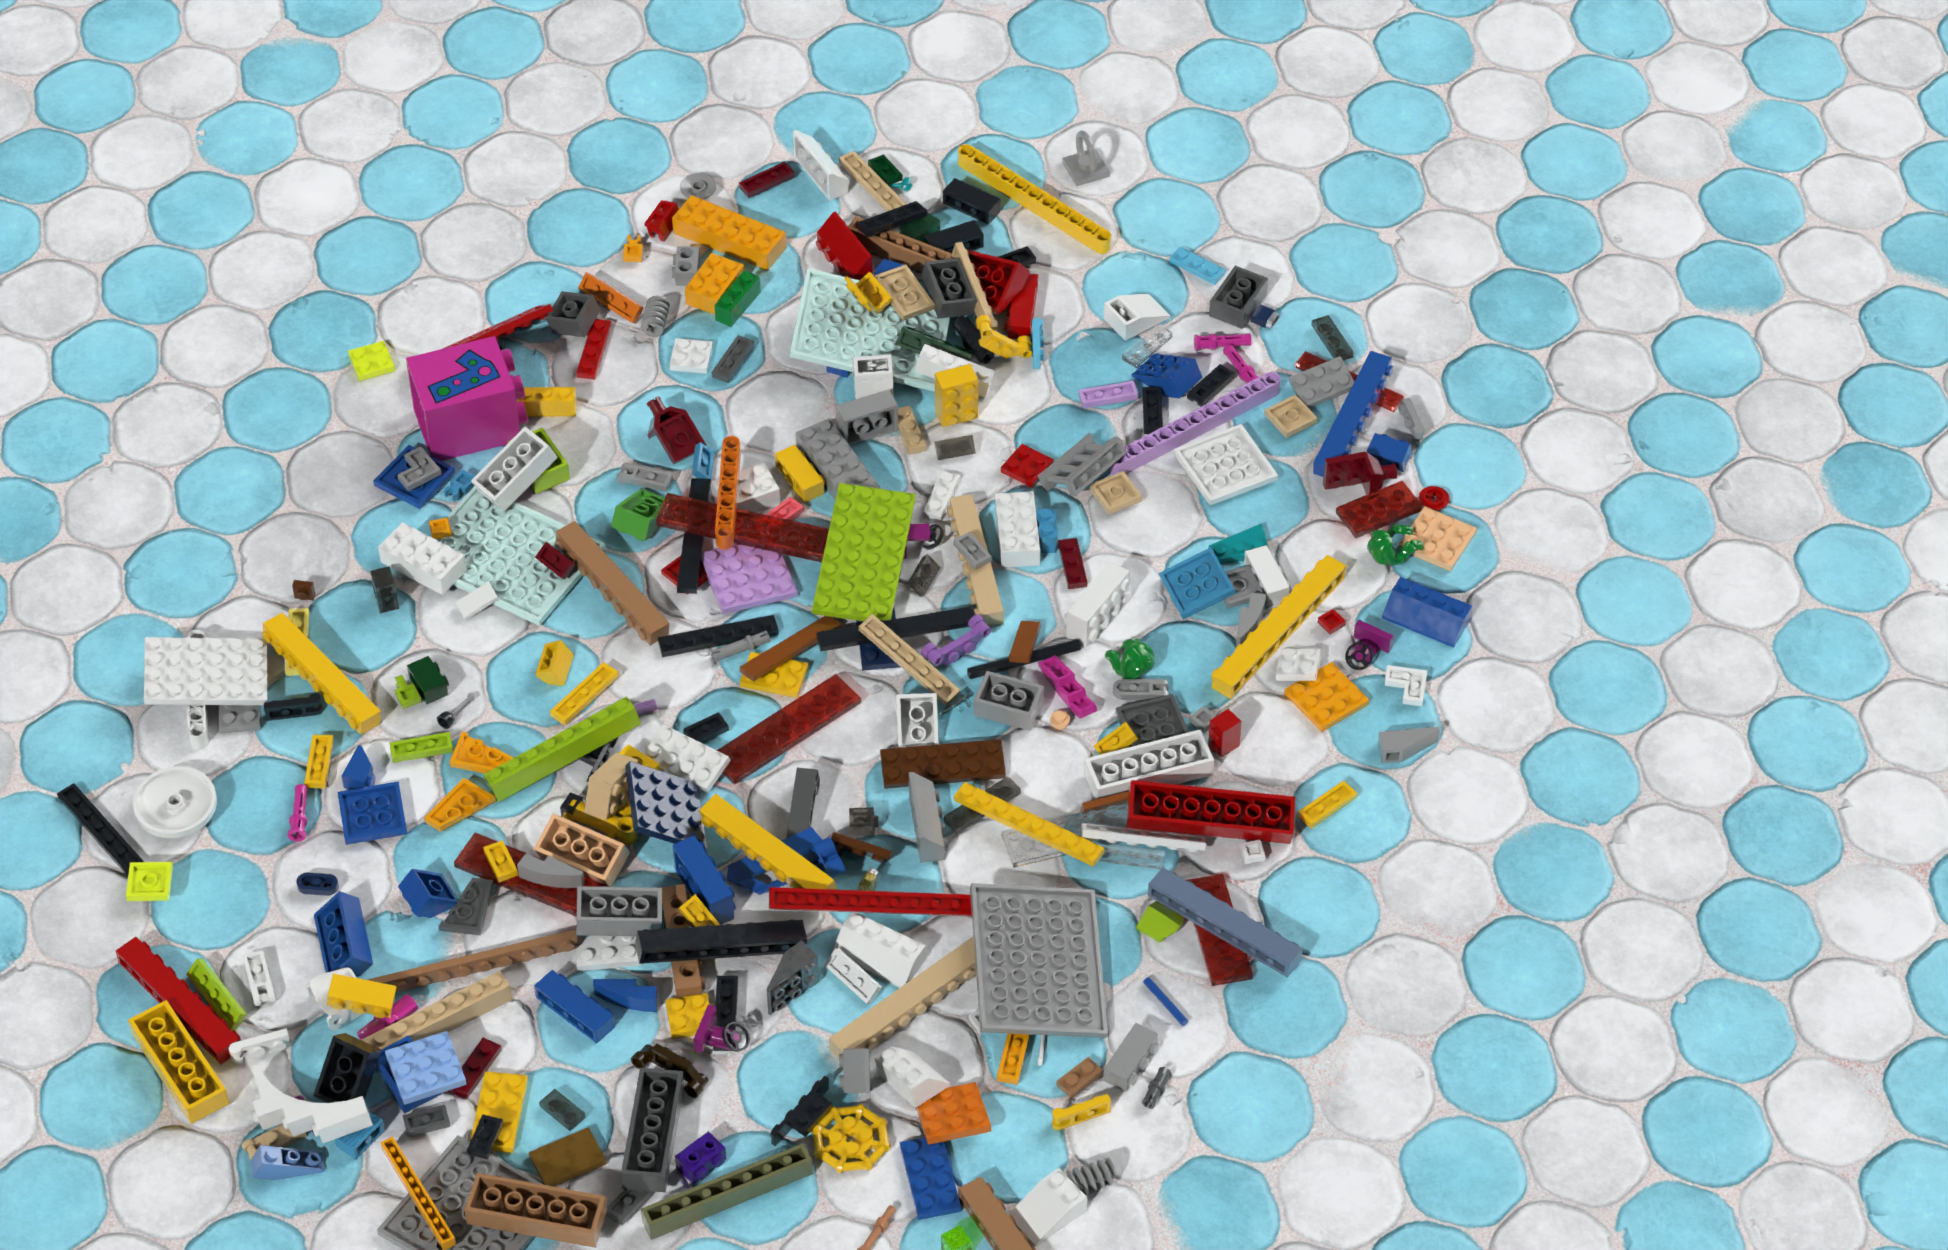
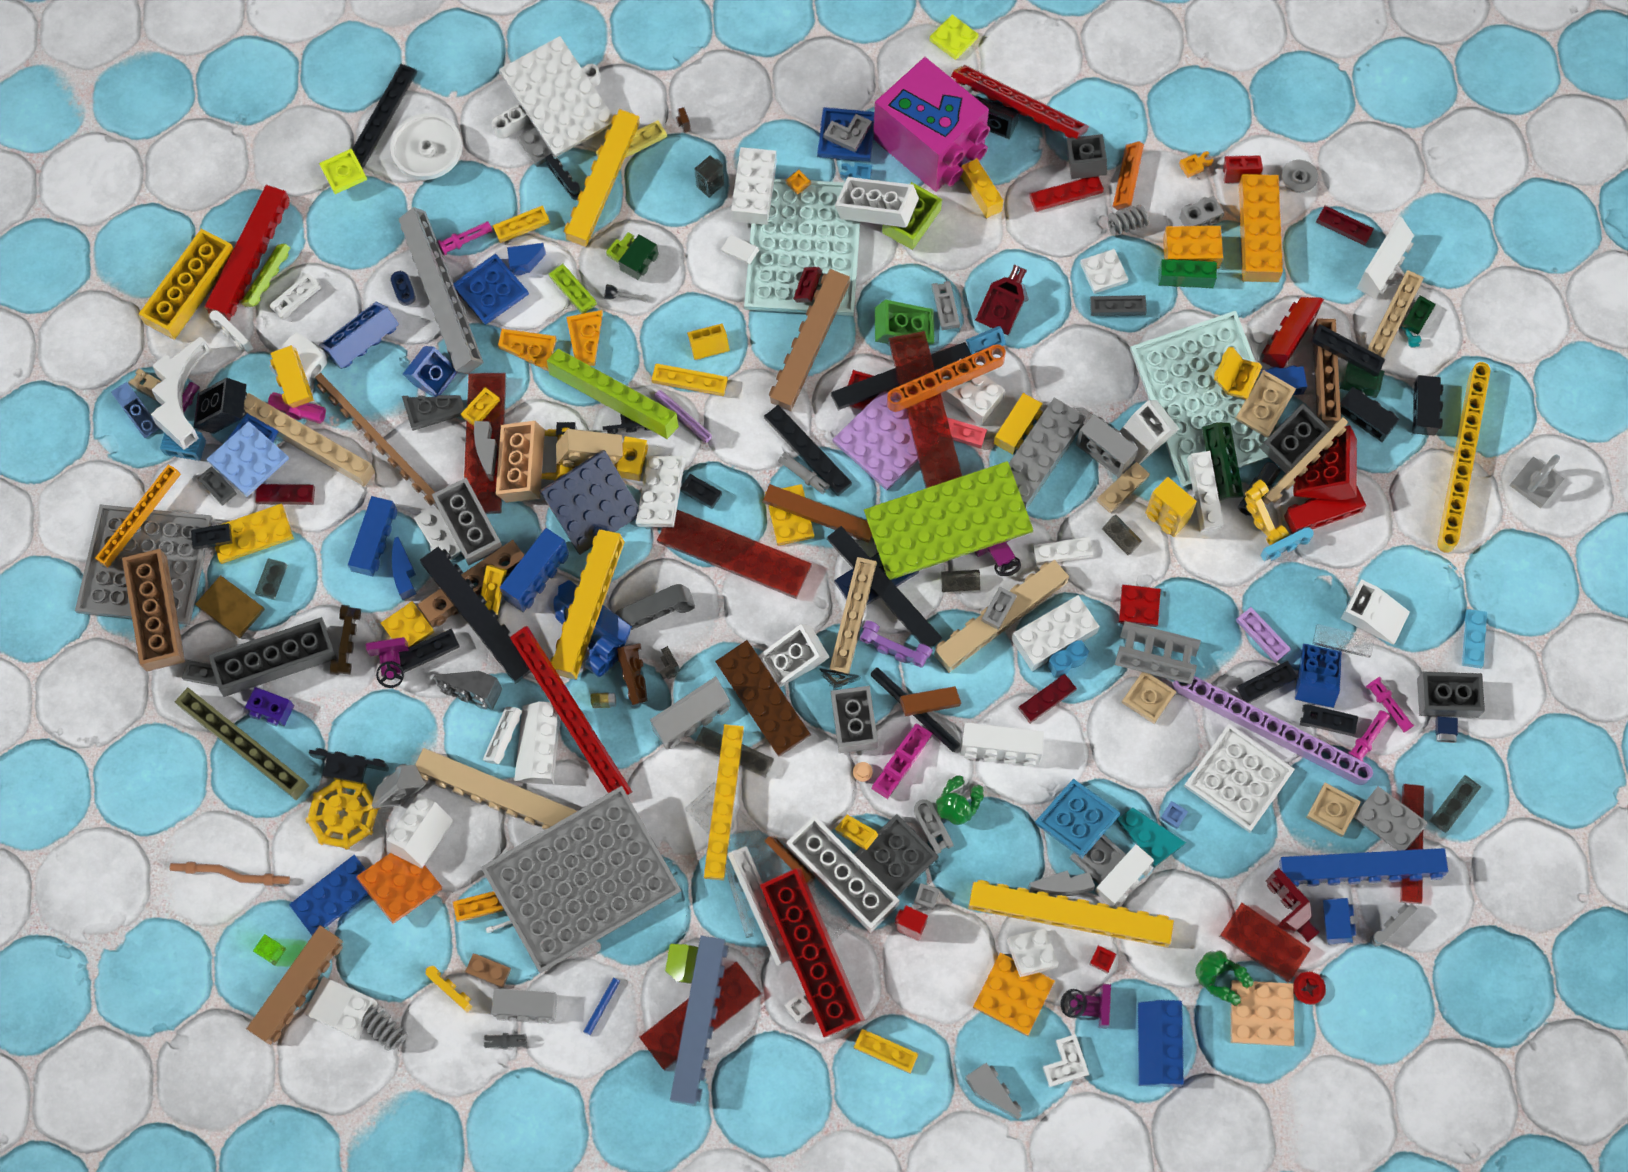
camera: 65 degrees right, 20 degrees up
black plate [998,246,1036,267] -> none
none -> light grey brick [399,207,483,374]
none -> medium blue plate [1160,801,1188,829]

